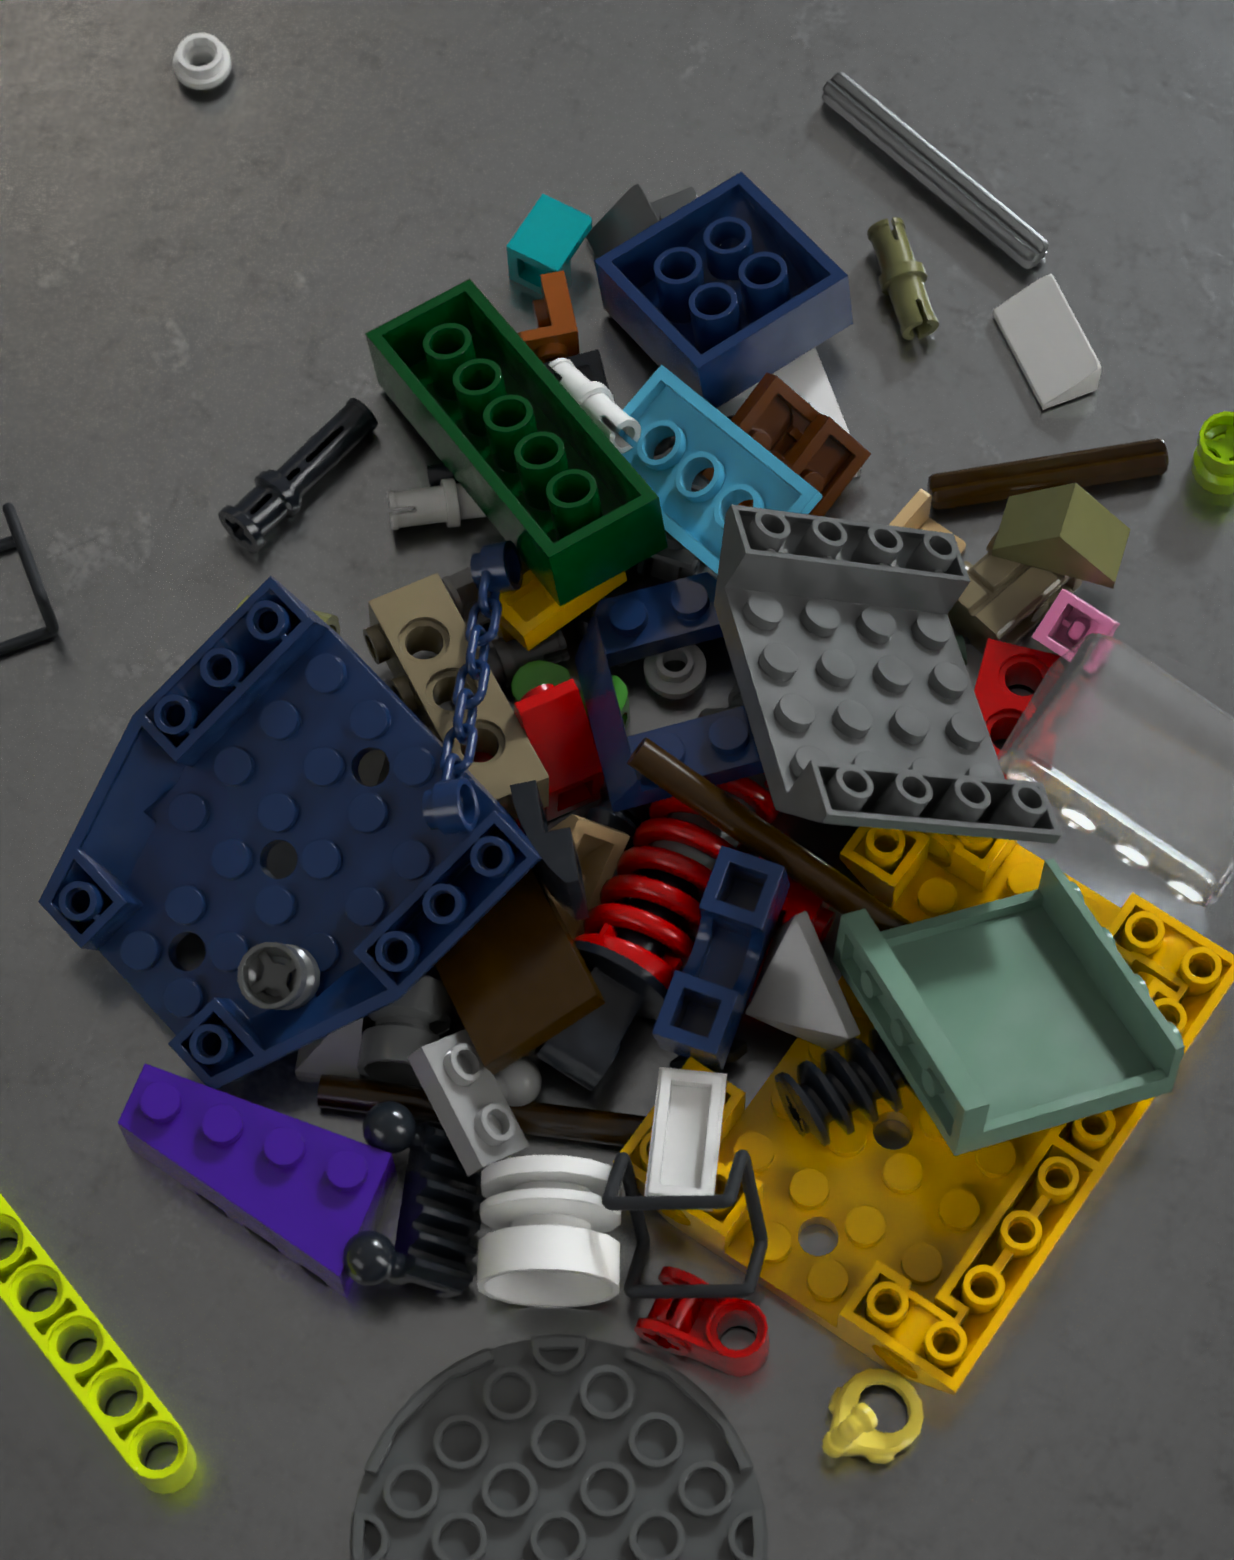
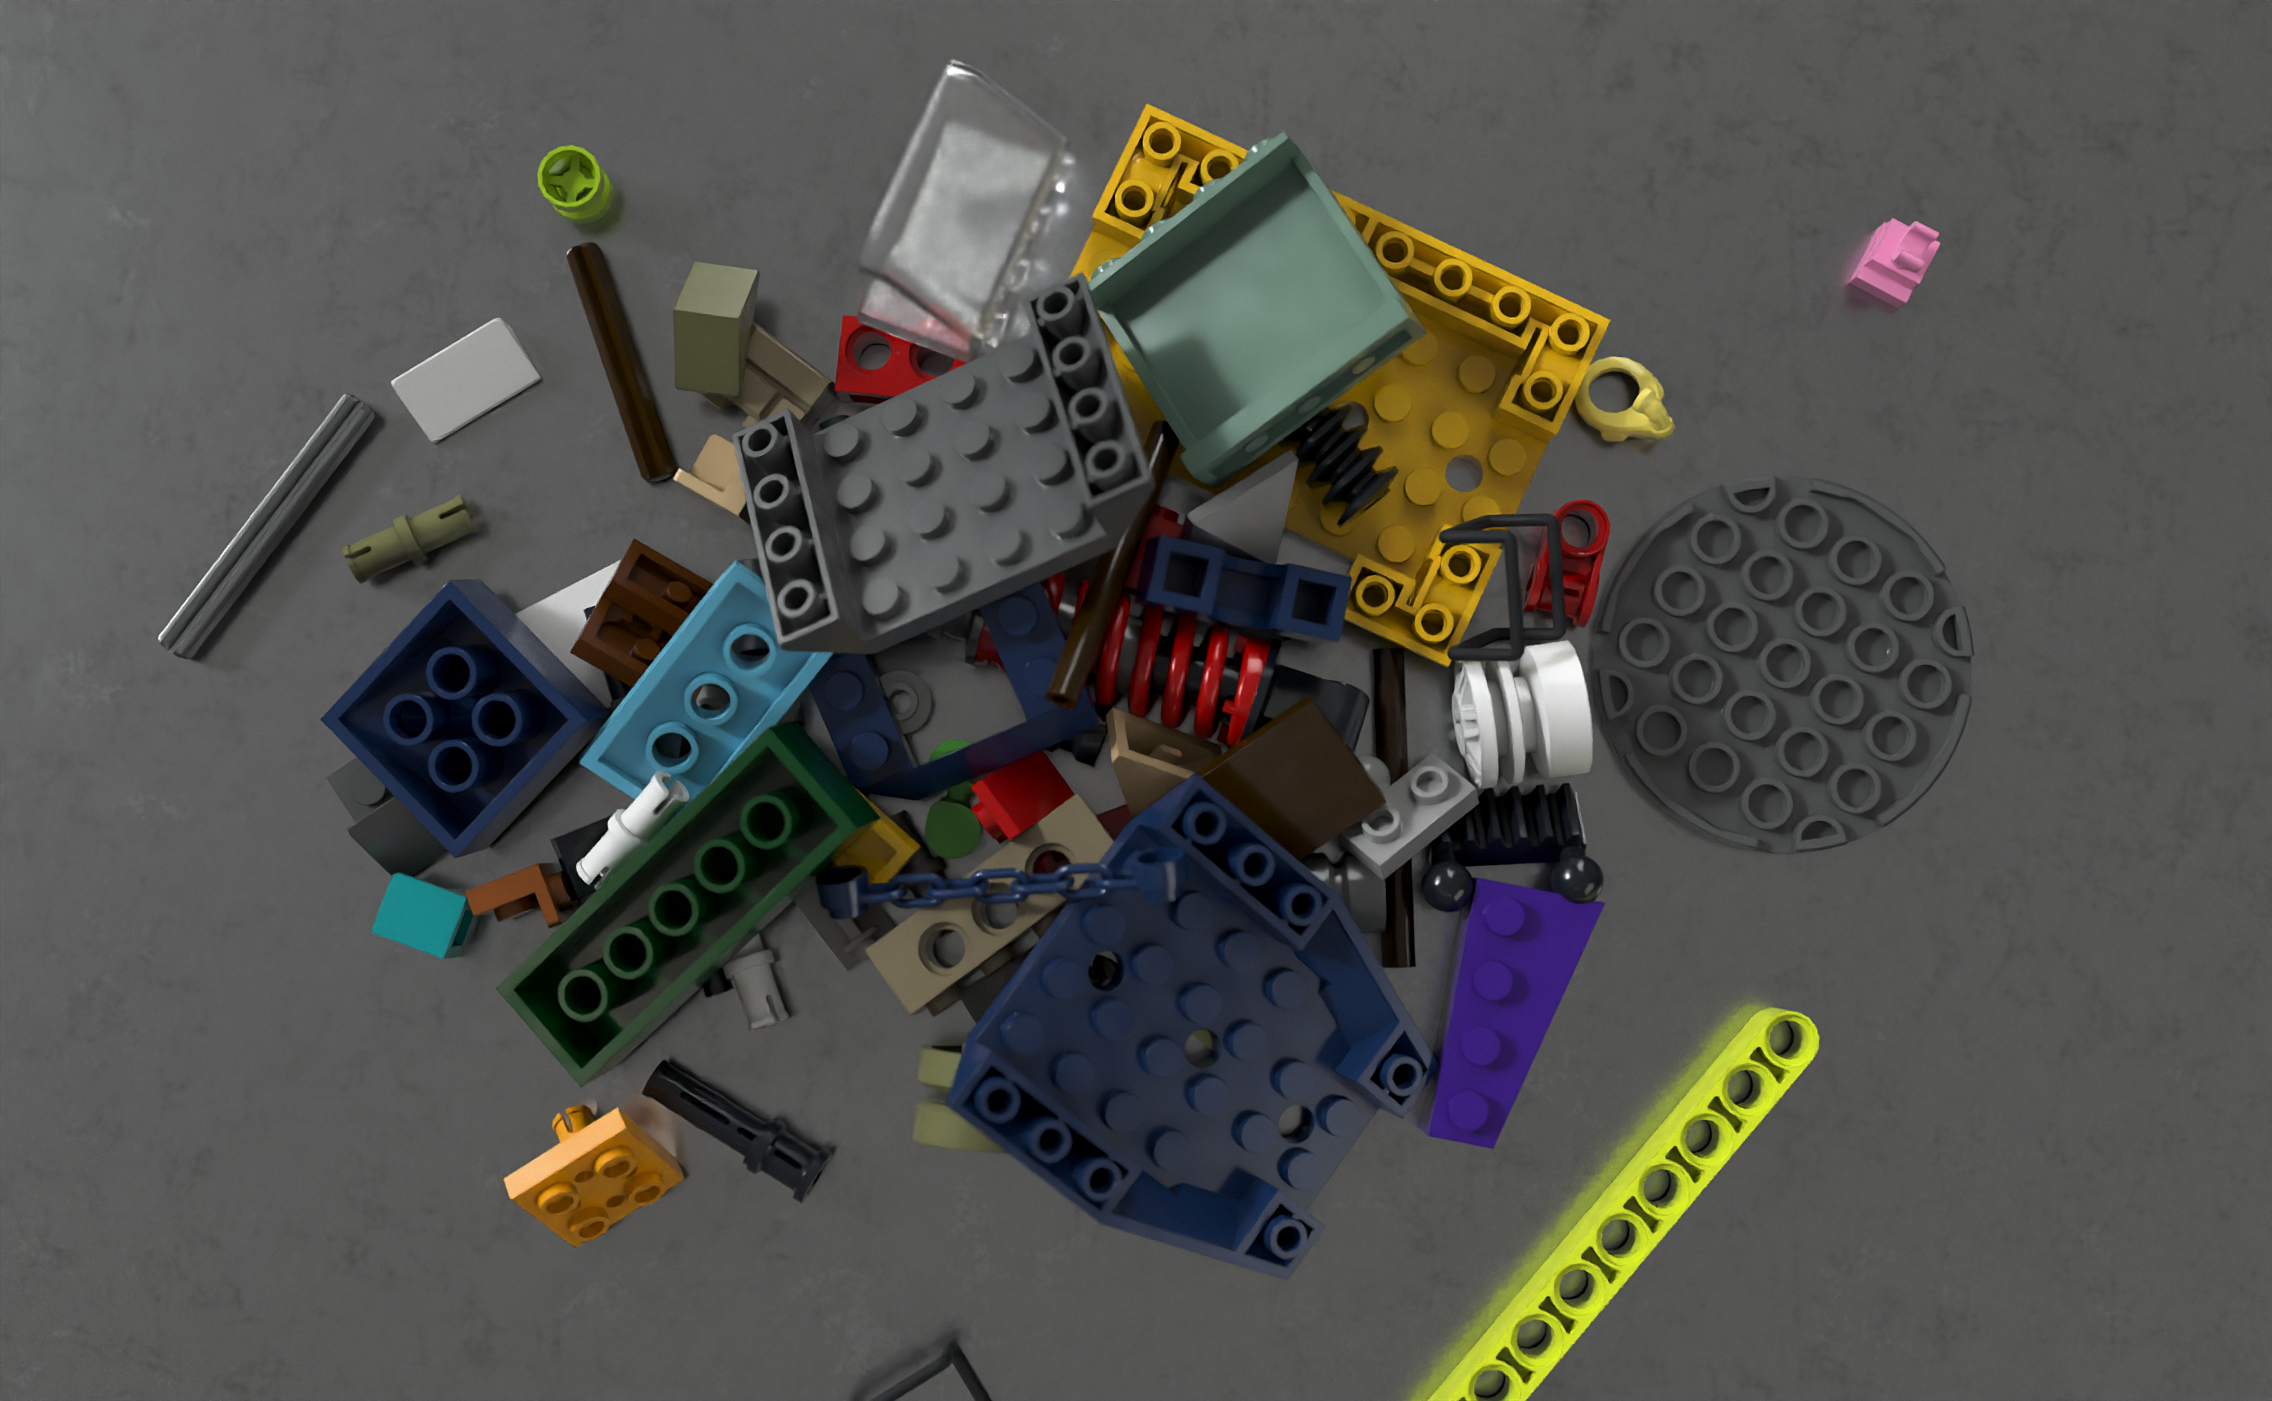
camera: 105 degrees left, 20 degrees up
white plate [173,33,231,90] -> none
dark grey wheel [237,942,320,1010] -> none
black slope [510,780,589,921] -> none
white tile [644,1067,727,1211] -> none
bright pink piece [1032,588,1120,672] -> none
none -> light orange plate [504,1105,685,1248]

